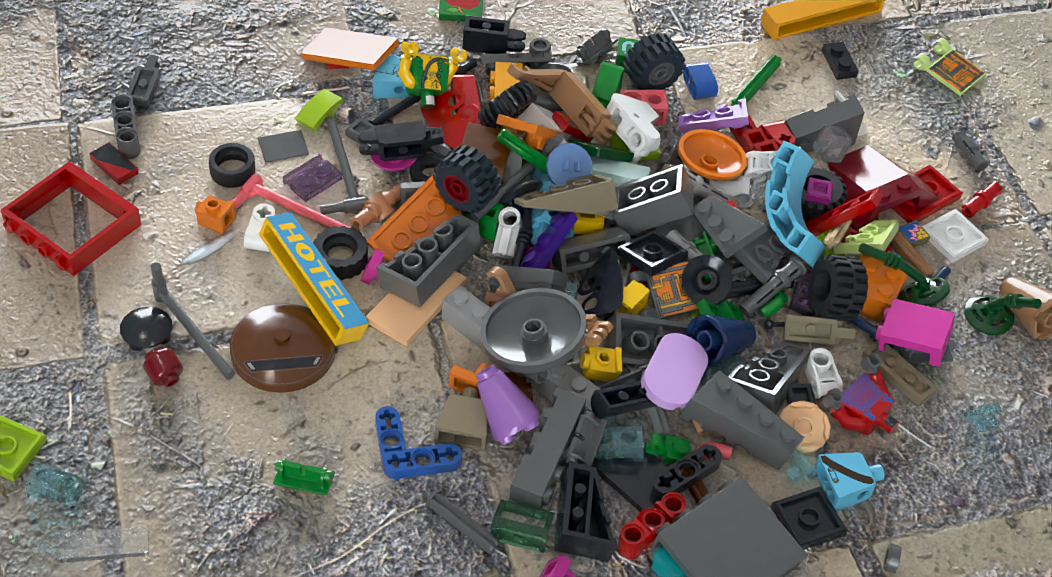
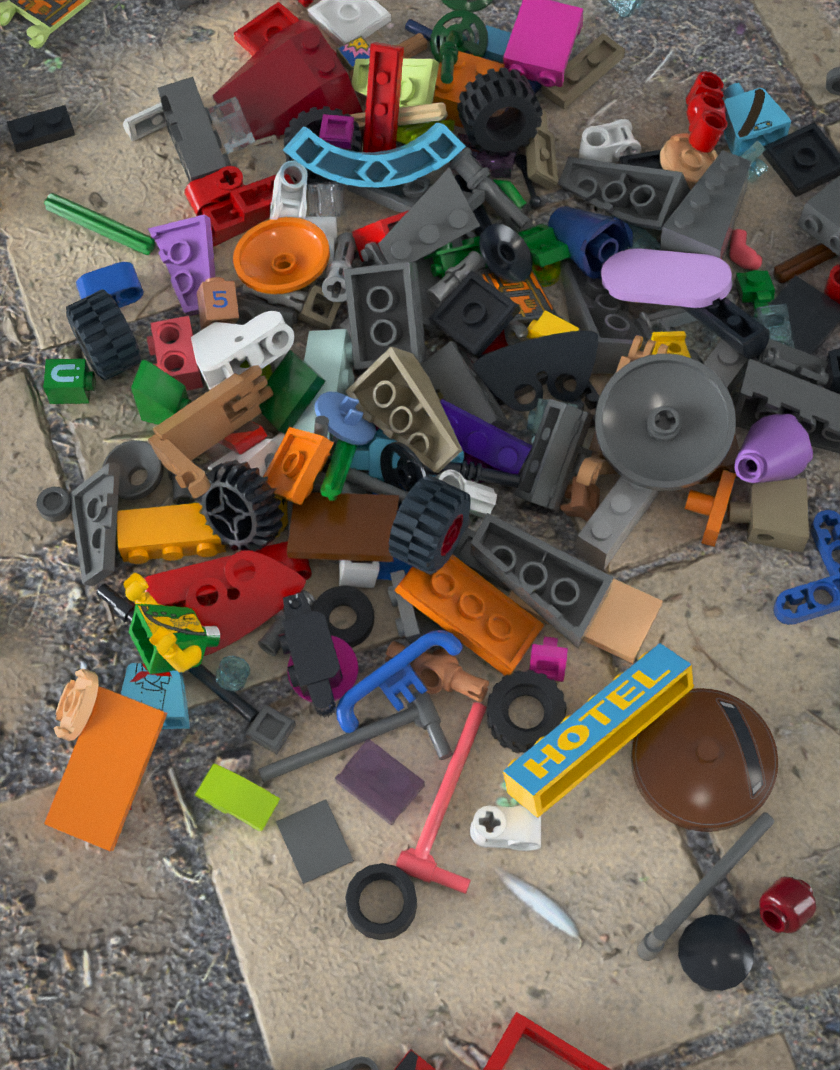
camera: 90 degrees left, 15 degrees up
orange brick [195,195,236,234] -> none
black hinge [462,15,526,54] -> none
dark grey hinge [576,29,618,65] -> none
black beam [652,445,722,500] -> none
torso [822,353,899,435] -> none
none -> light nougat tile [54,669,99,741]
none -> nougat brick [197,277,239,330]
none -> clear light blue bush [215,656,250,691]
none -> blue piece [336,630,463,733]
none -> red piece [685,71,728,153]

